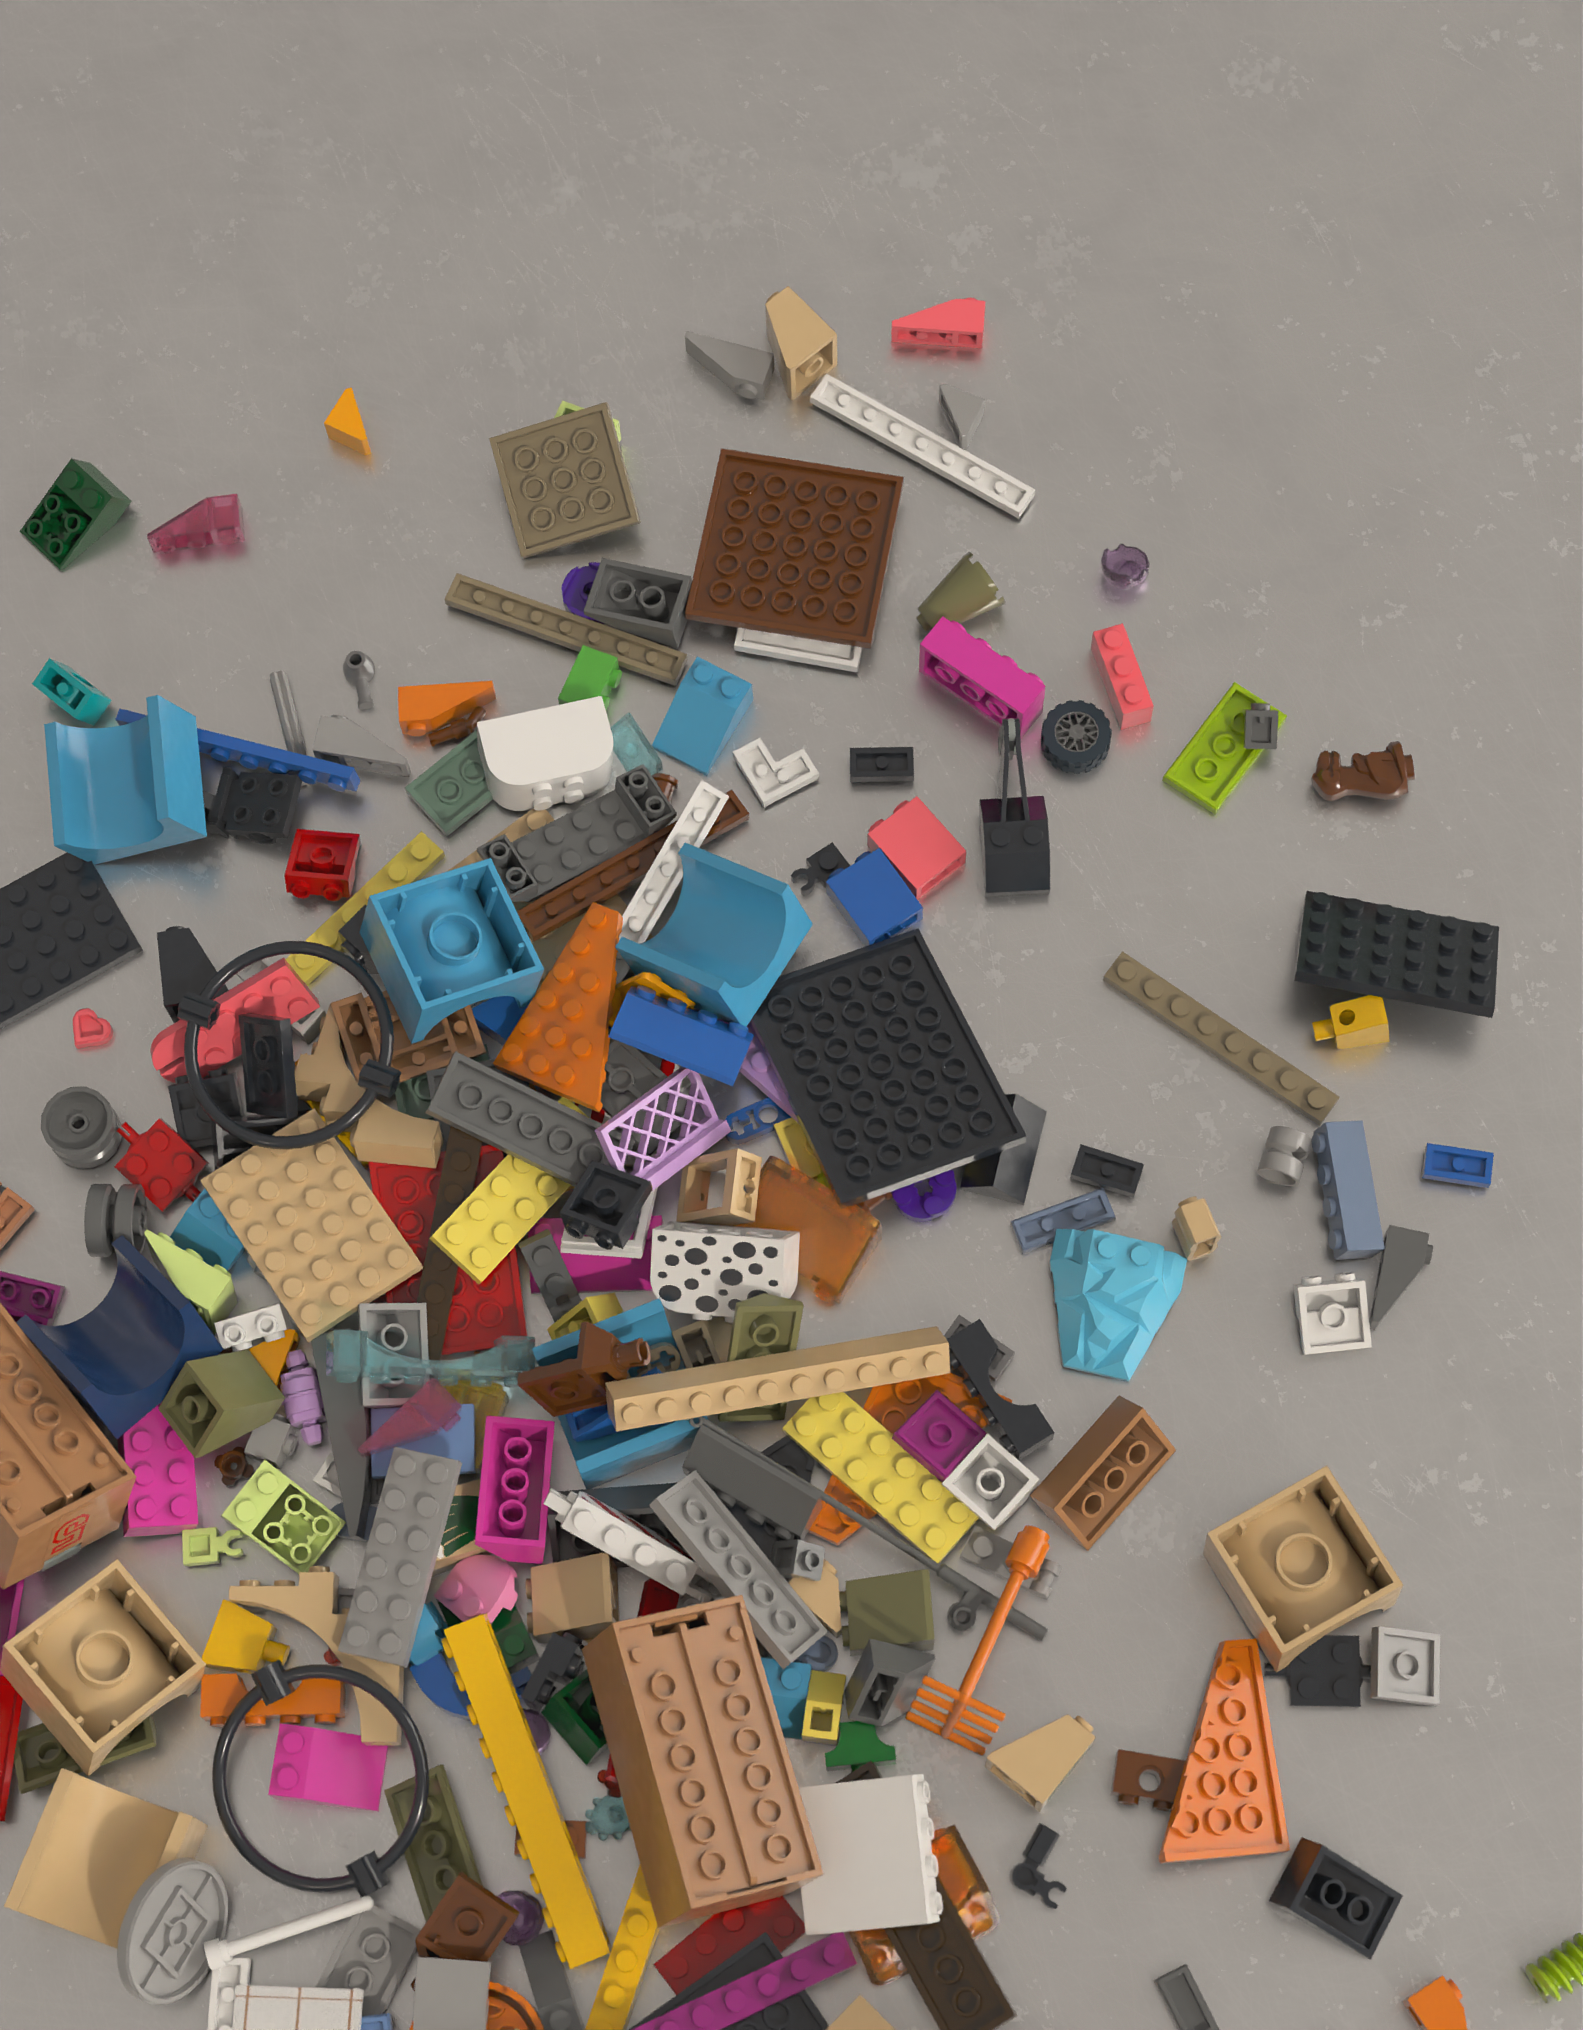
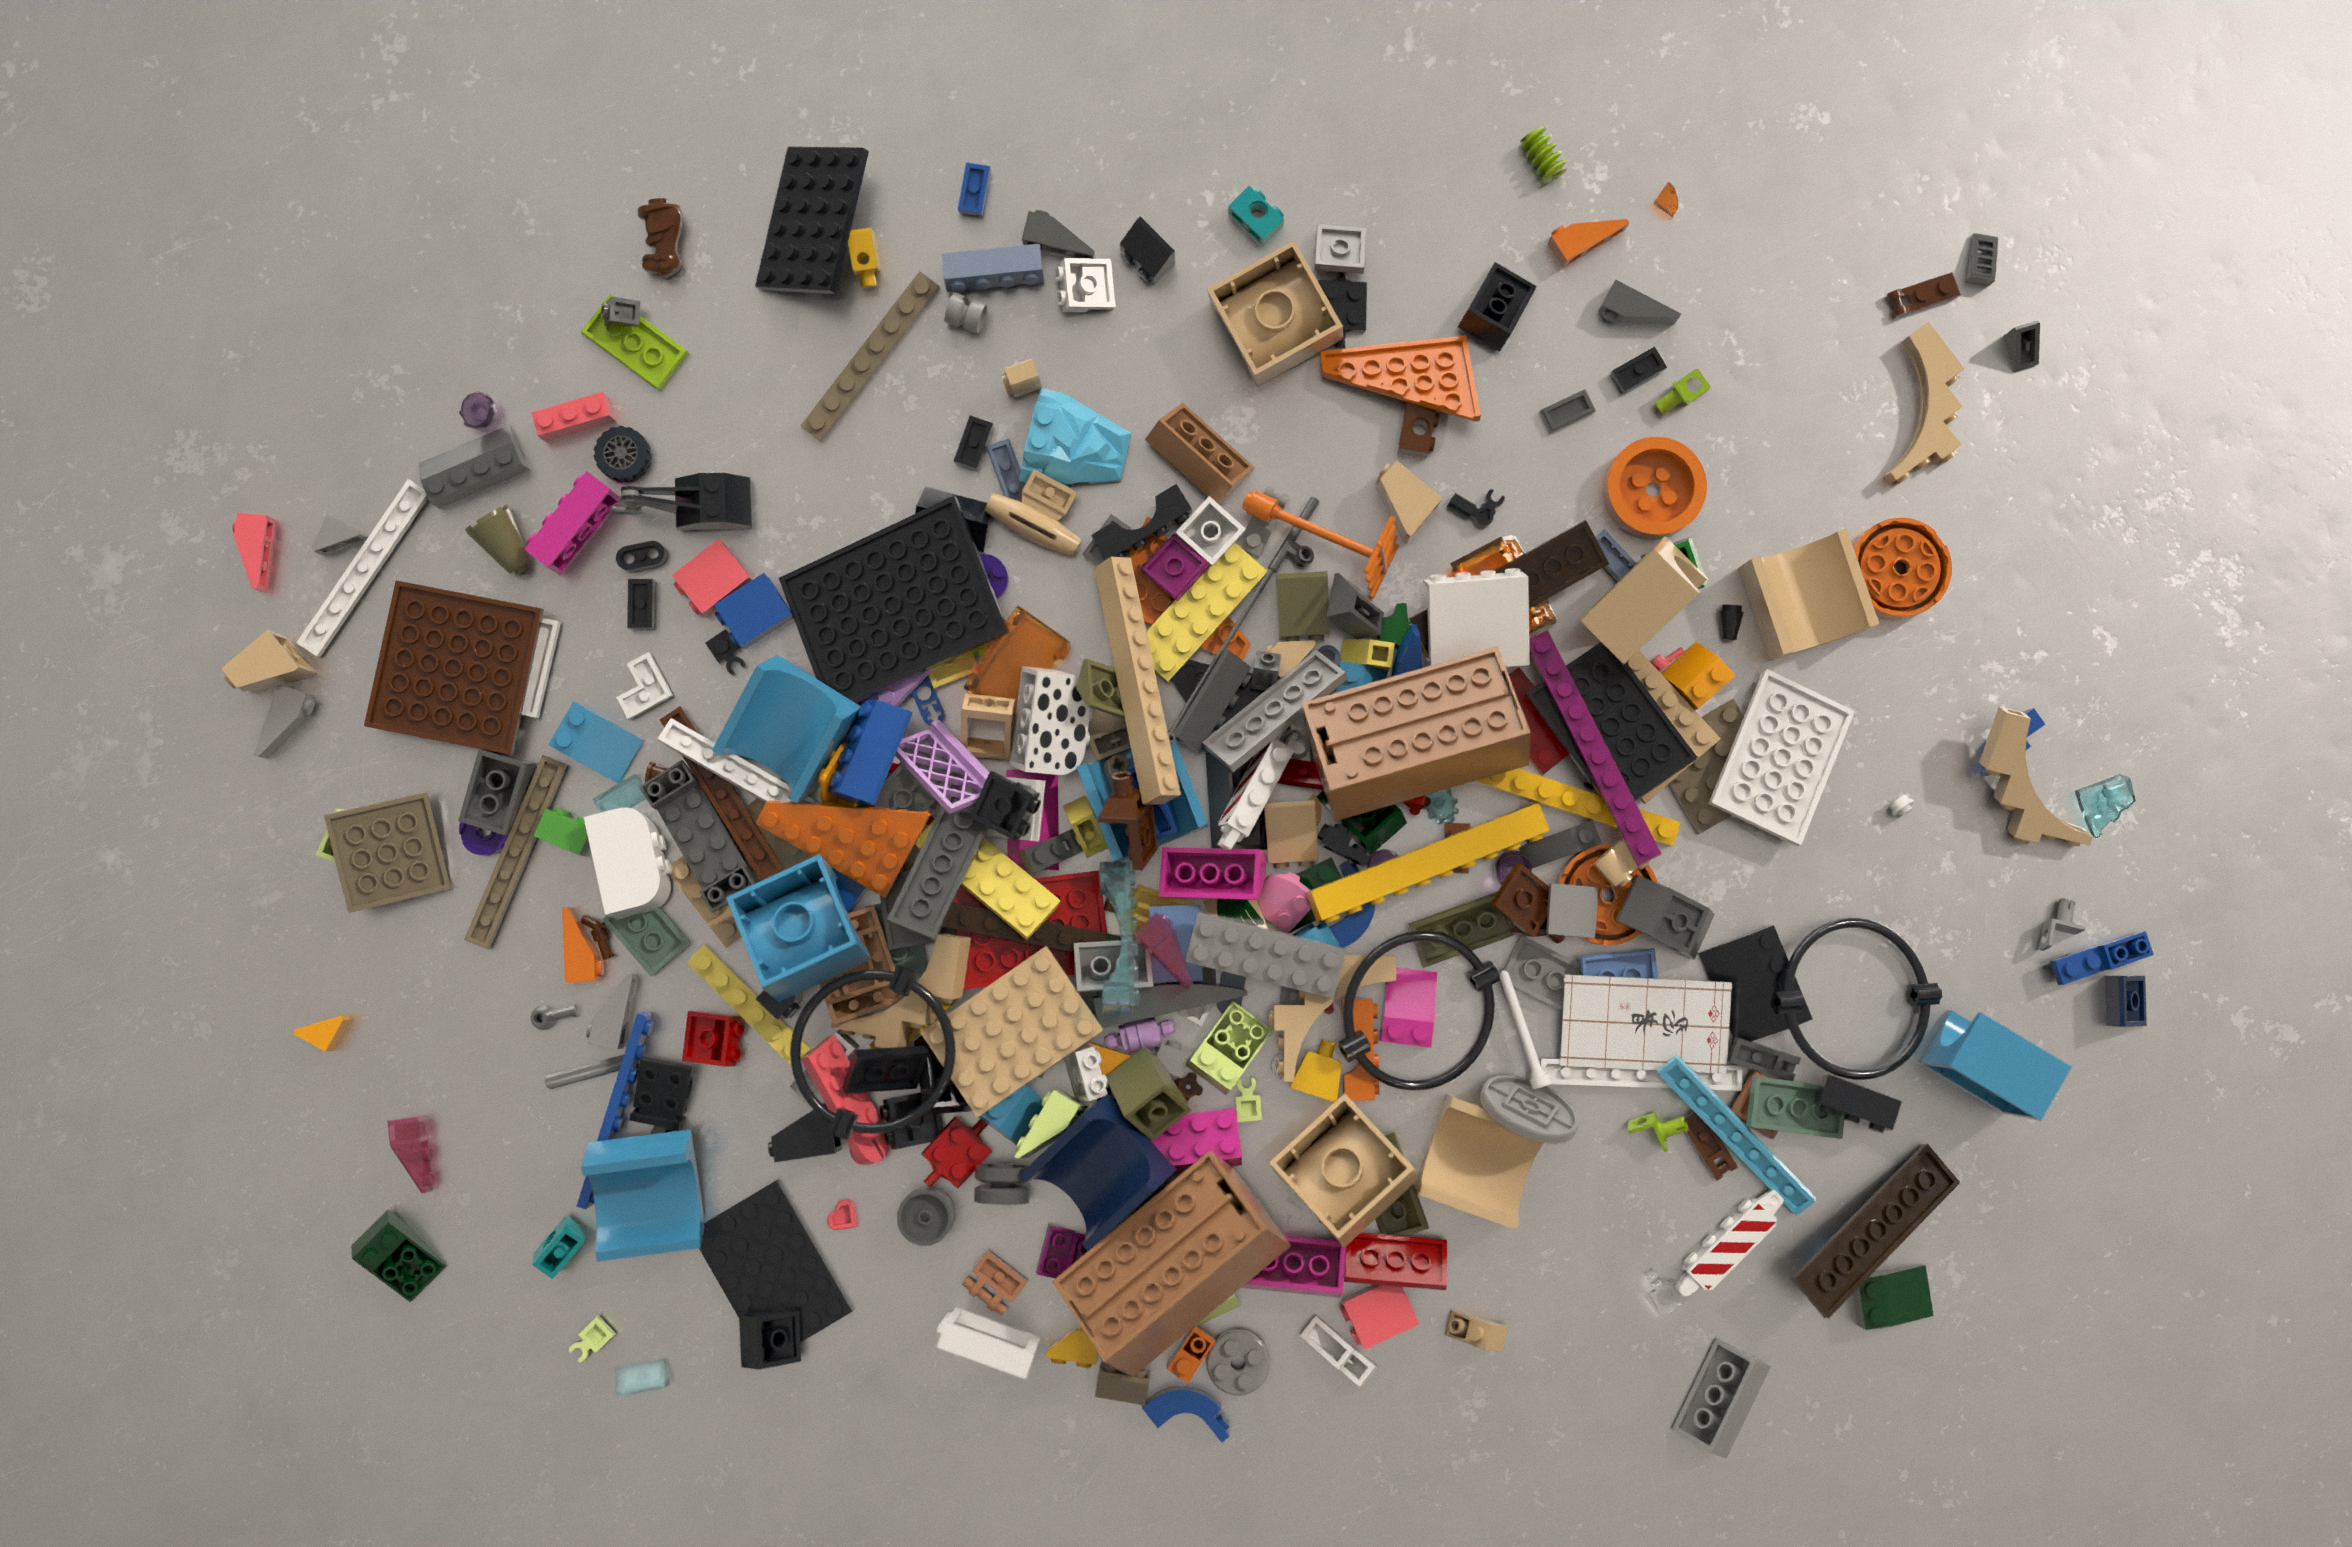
camera: 90 degrees left, 15 degrees up
none -> dark grey slope [419,425,529,508]
none -> black plate [616,541,667,572]
none -> tan plate [984,469,1081,556]
none -> black slope [1120,216,1175,285]
none -> teal brick [1228,186,1284,246]
none -> blue slope [1391,624,1422,677]

